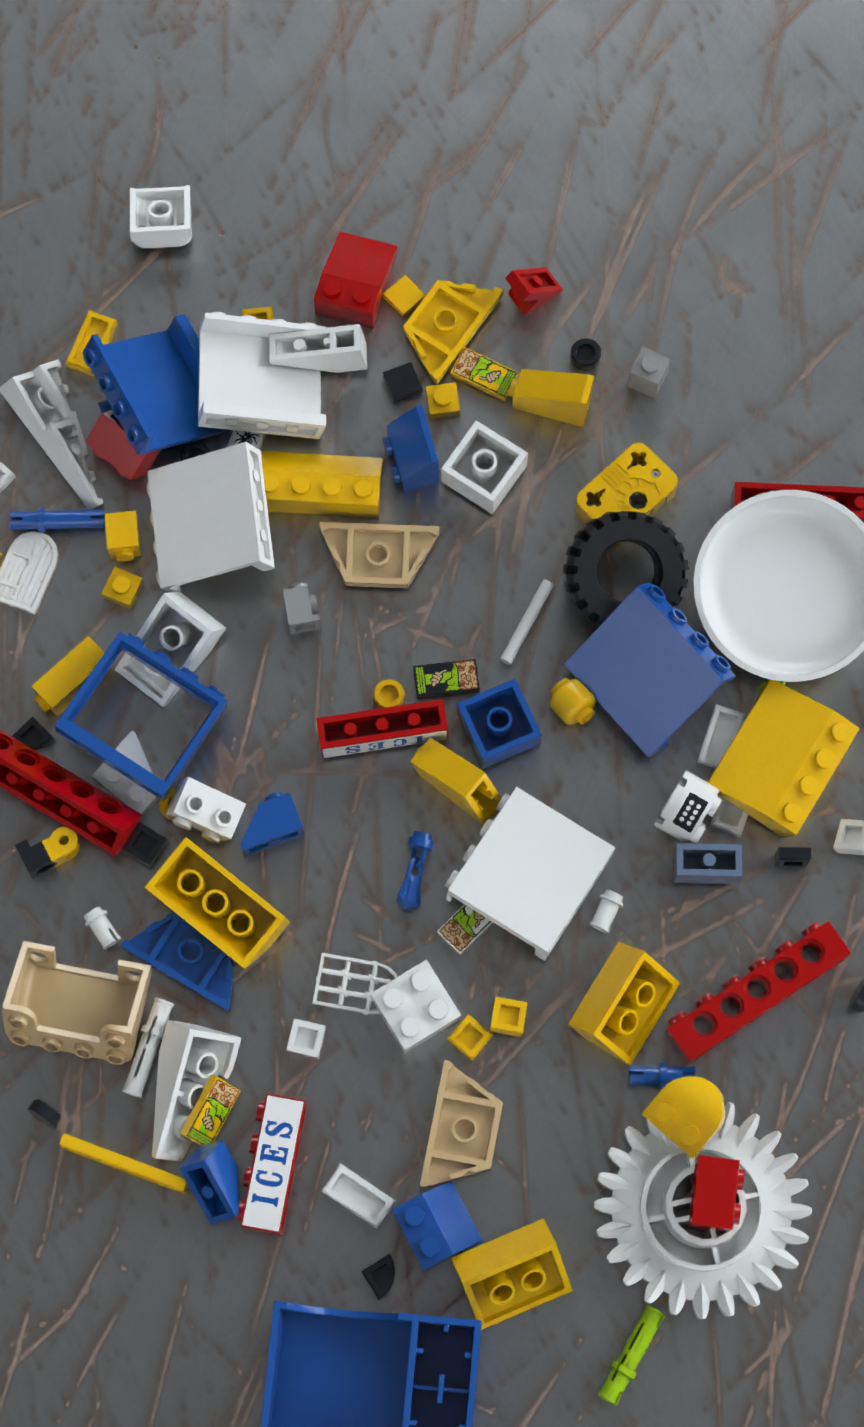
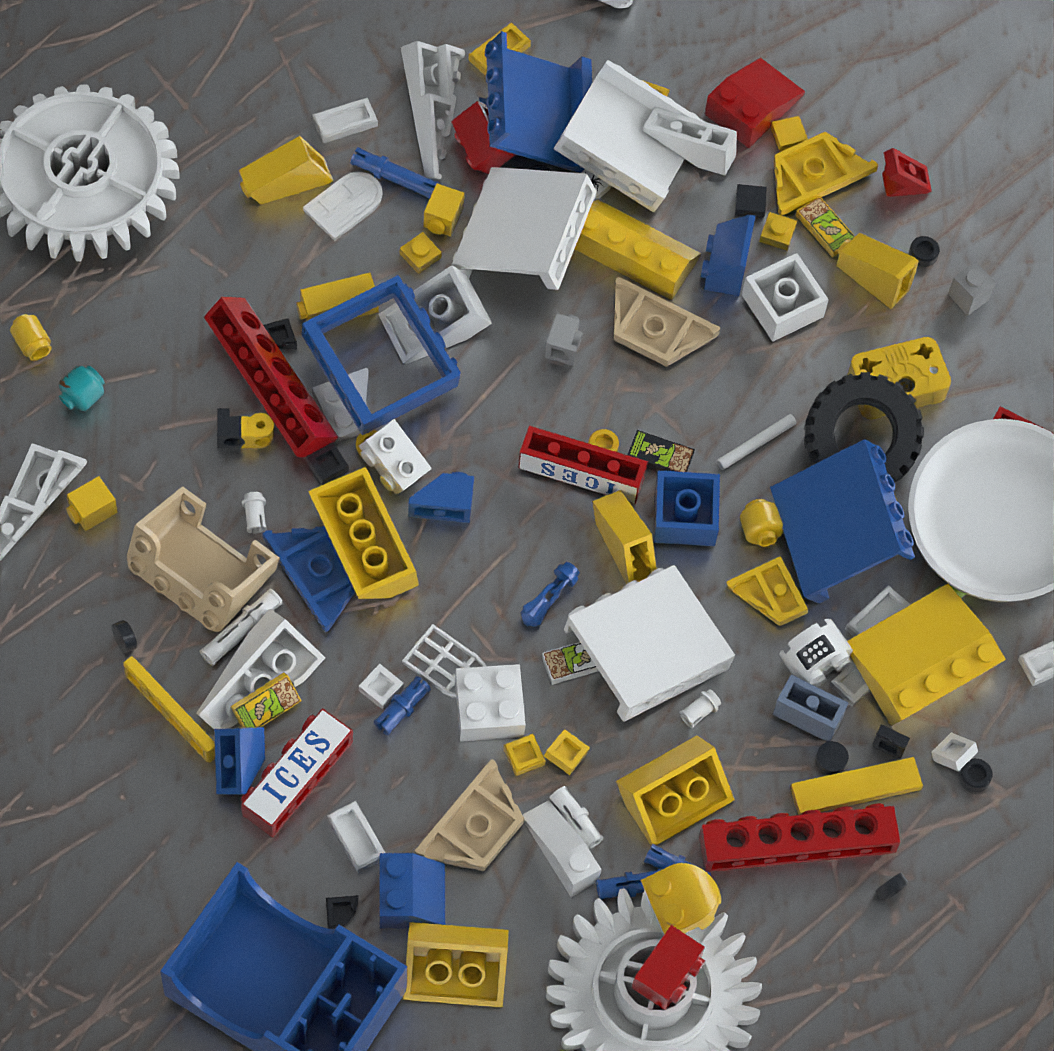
camera: 20 degrees right, 10 degrees down
none -> blue pin [373,676,431,735]
none -> white slope [523,800,601,897]
none -> white pin [549,786,604,850]
none -> blue pin [596,869,661,900]
none -> yellow wing [726,556,808,626]
none -> yellow tile [790,757,923,815]
none -> black tile [815,741,849,775]

